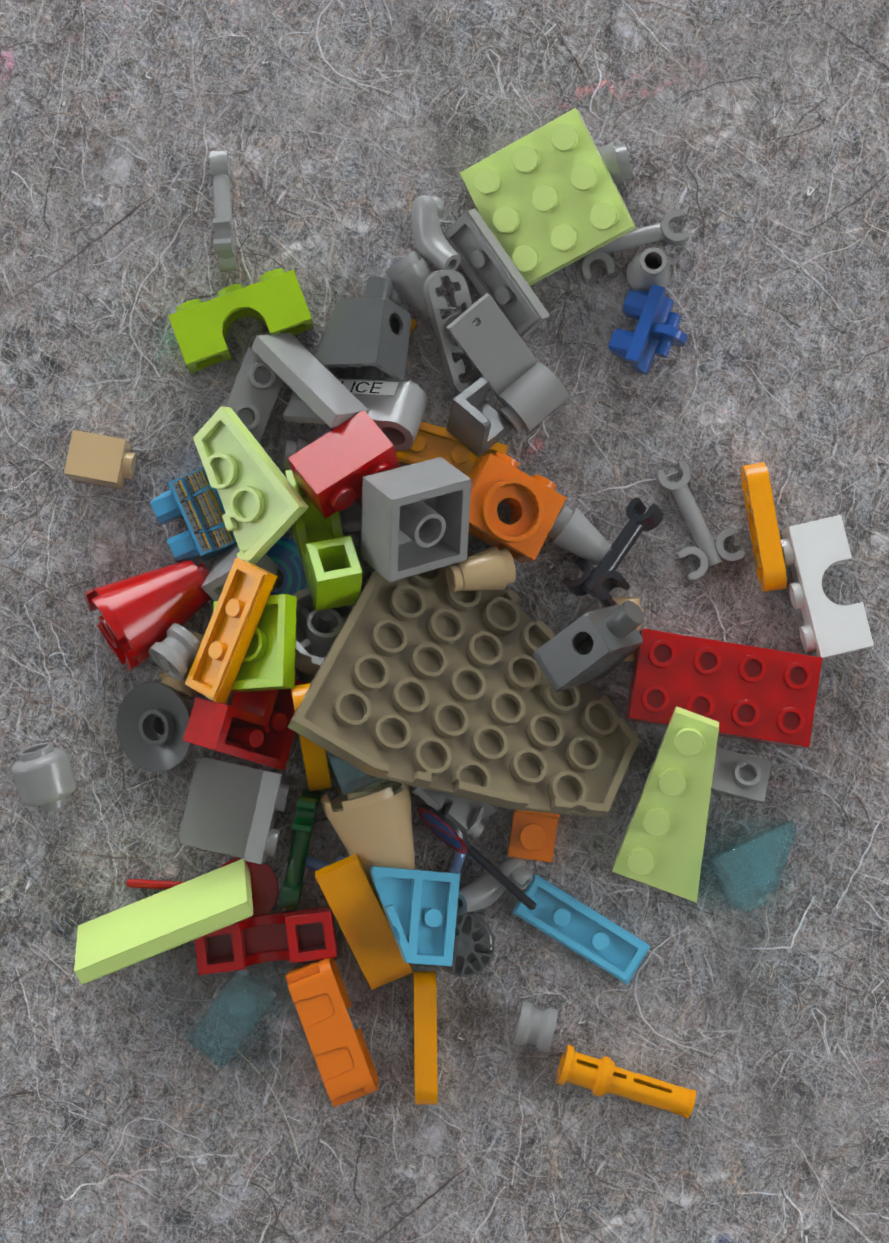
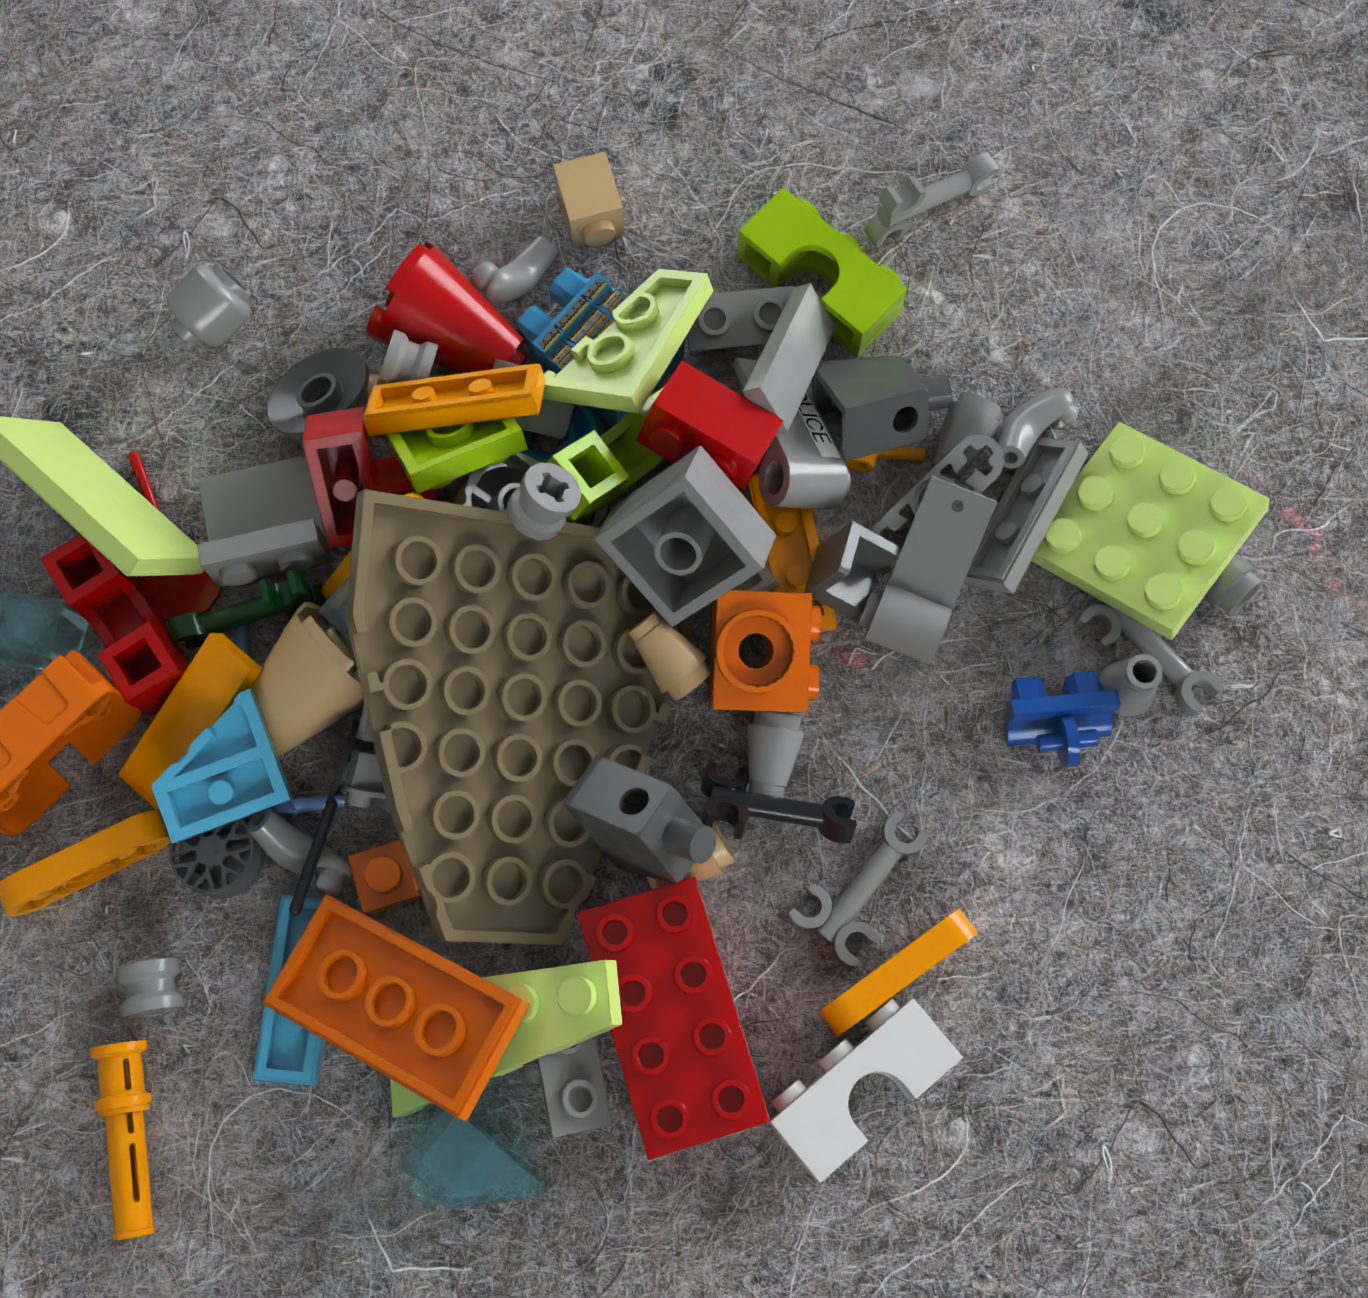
camera: 65 degrees right, 10 degrees down
none -> orange tile [262,894,530,1121]
none -> light grey arm [472,236,559,304]
none -> light grey wheel [506,462,581,540]

